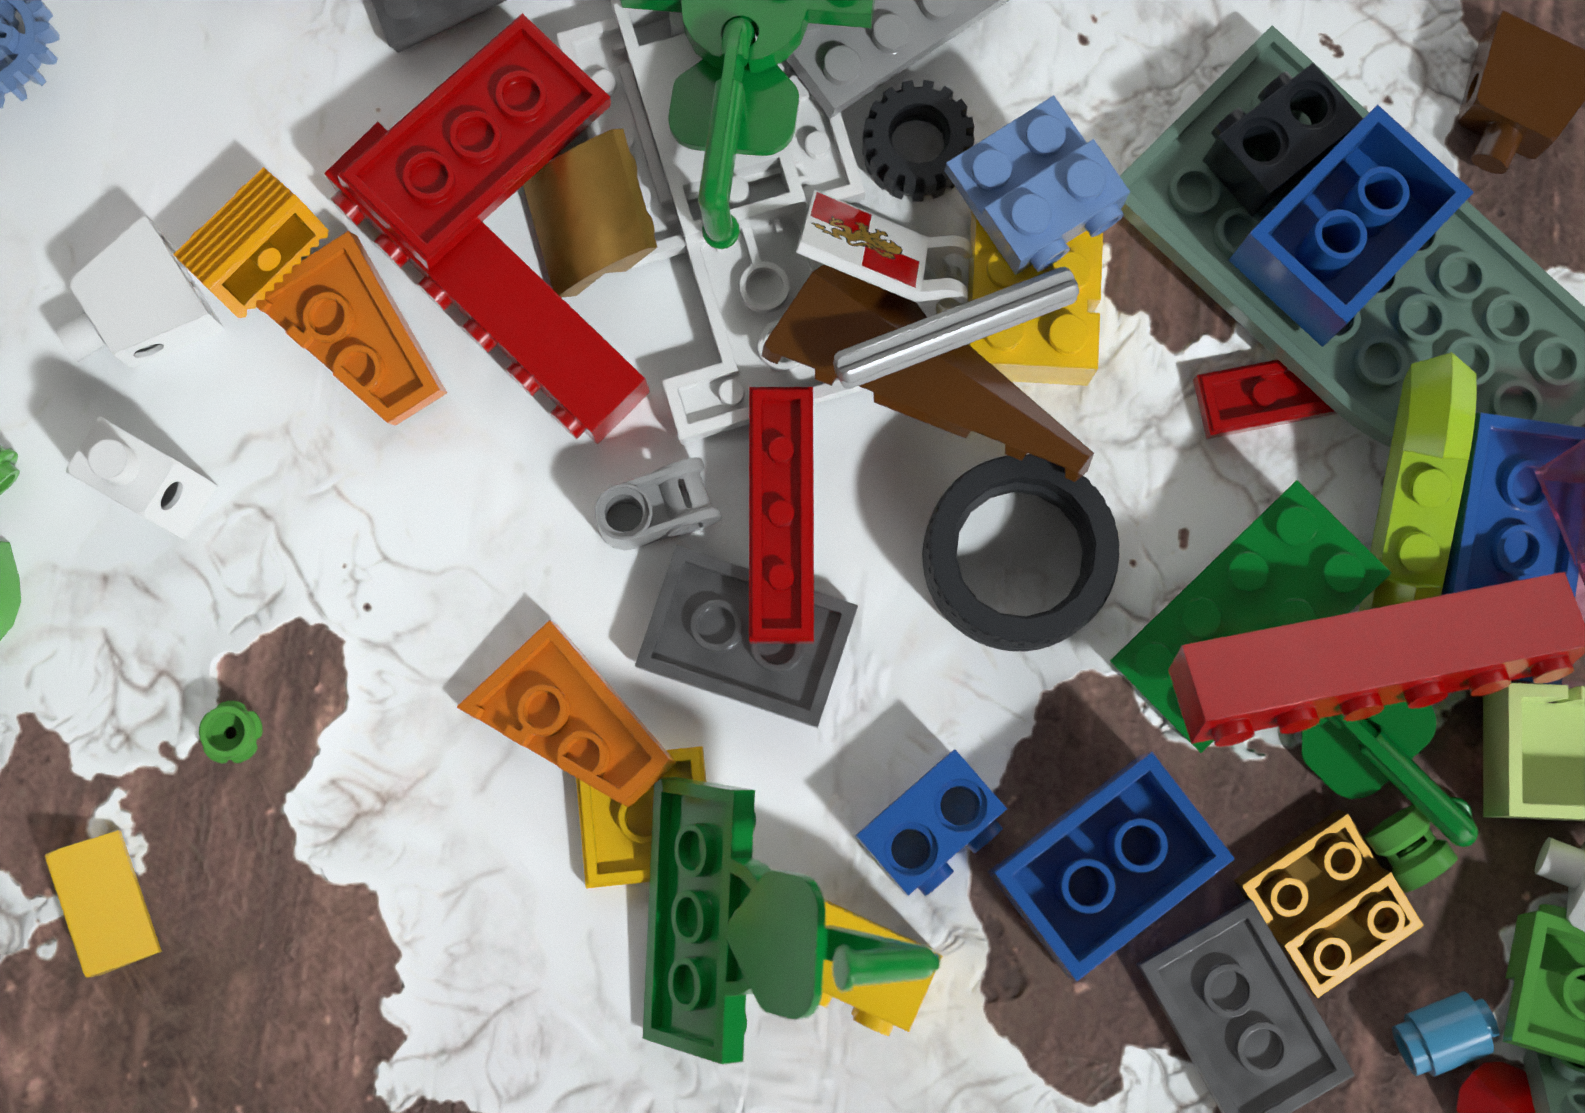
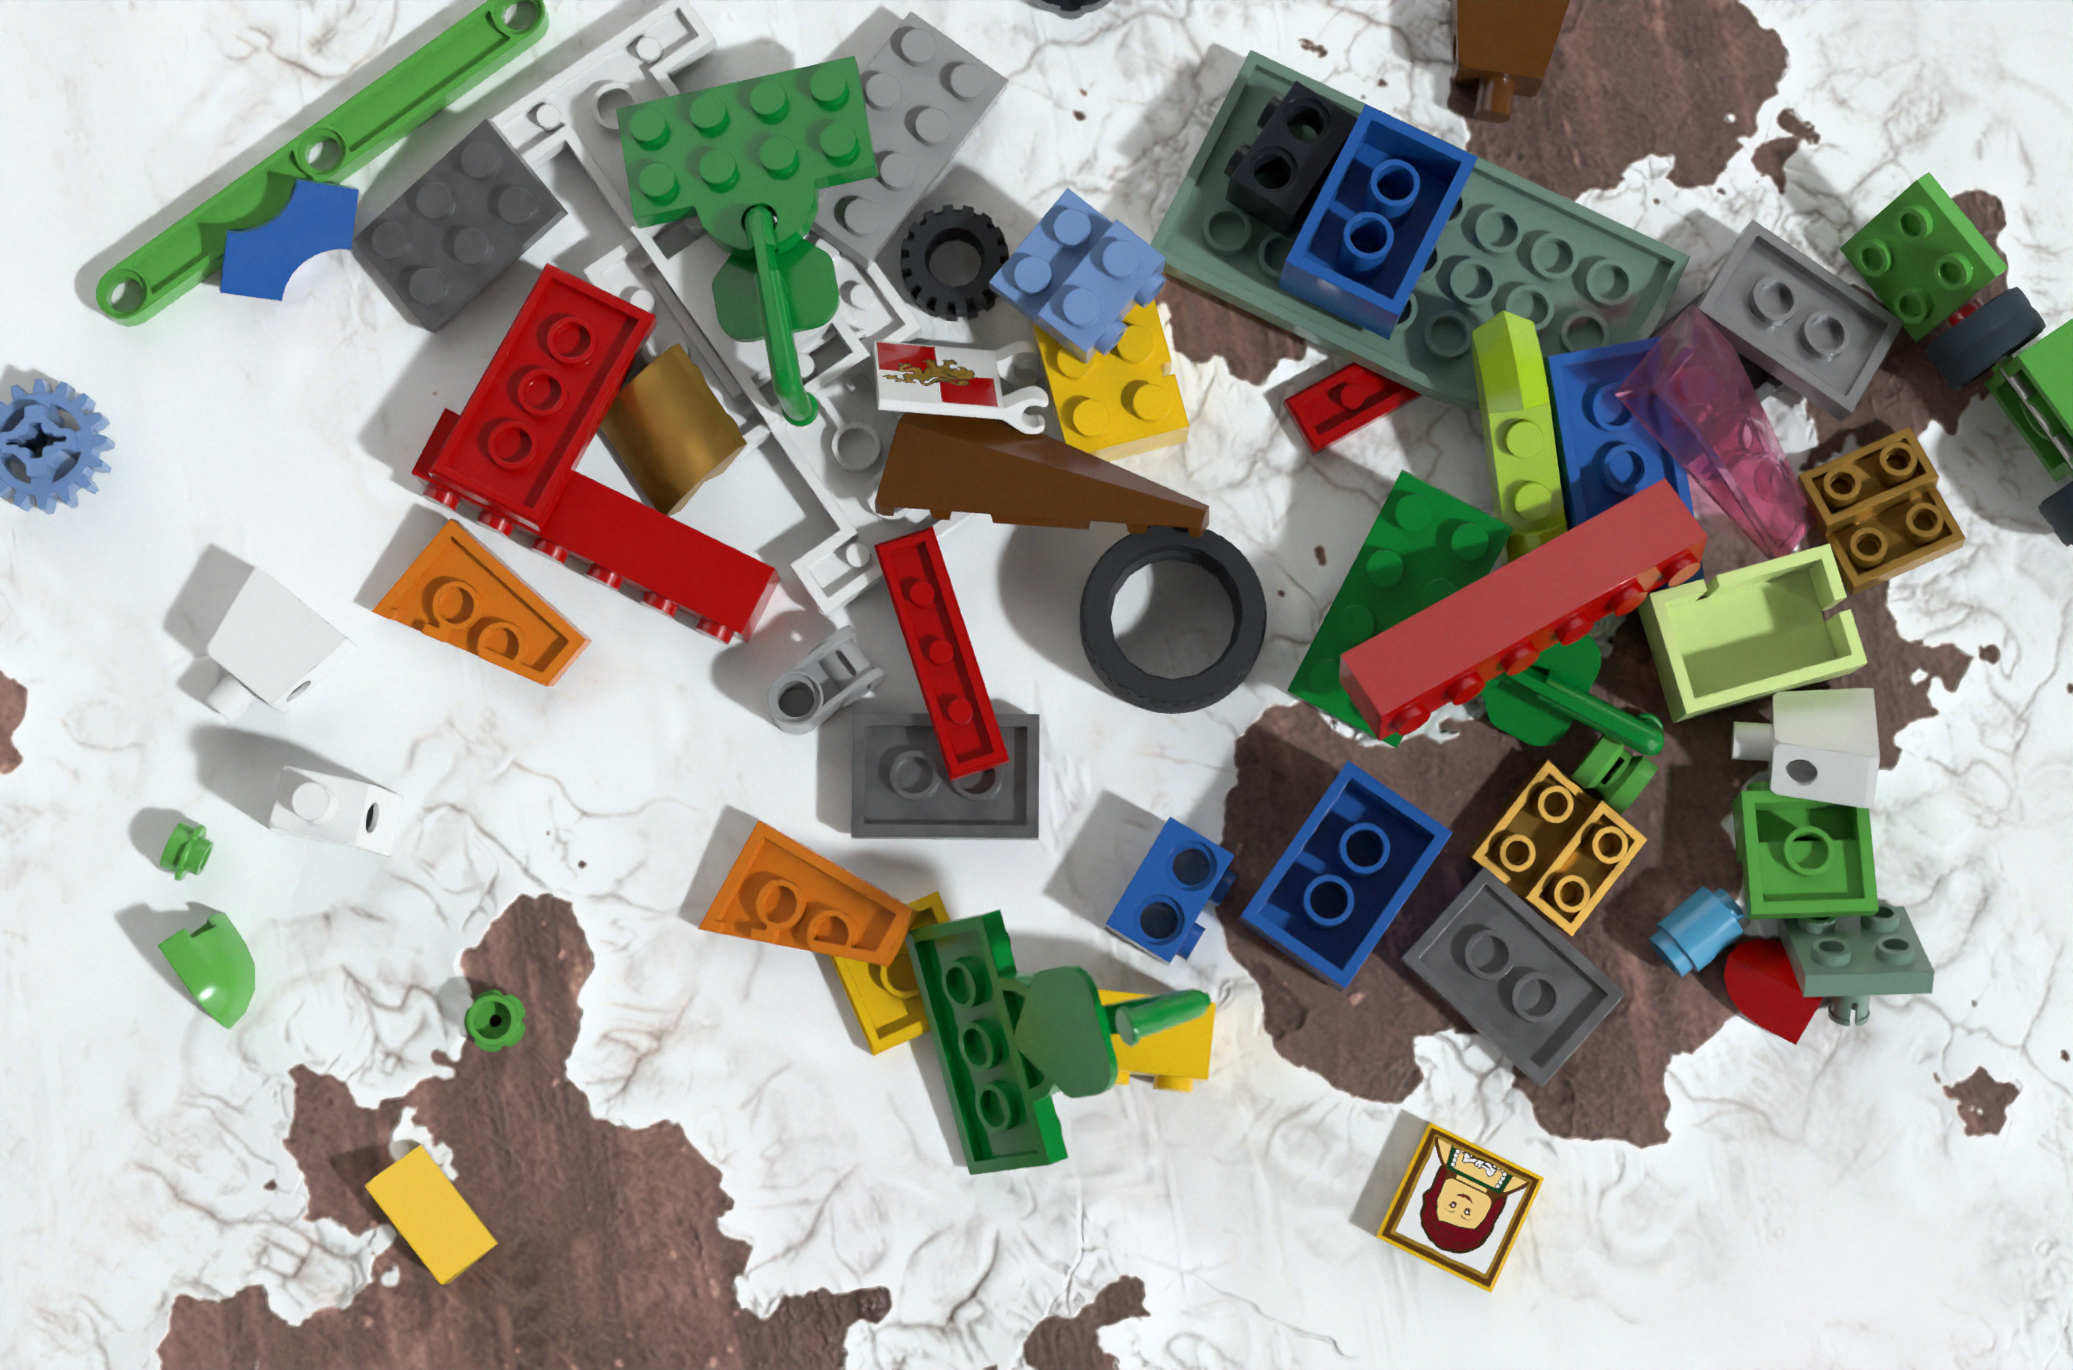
camera: 15 degrees left, 0 degrees up
light orange brick [173,167,328,318] -> none
light grey axle [833,267,1079,389] -> none

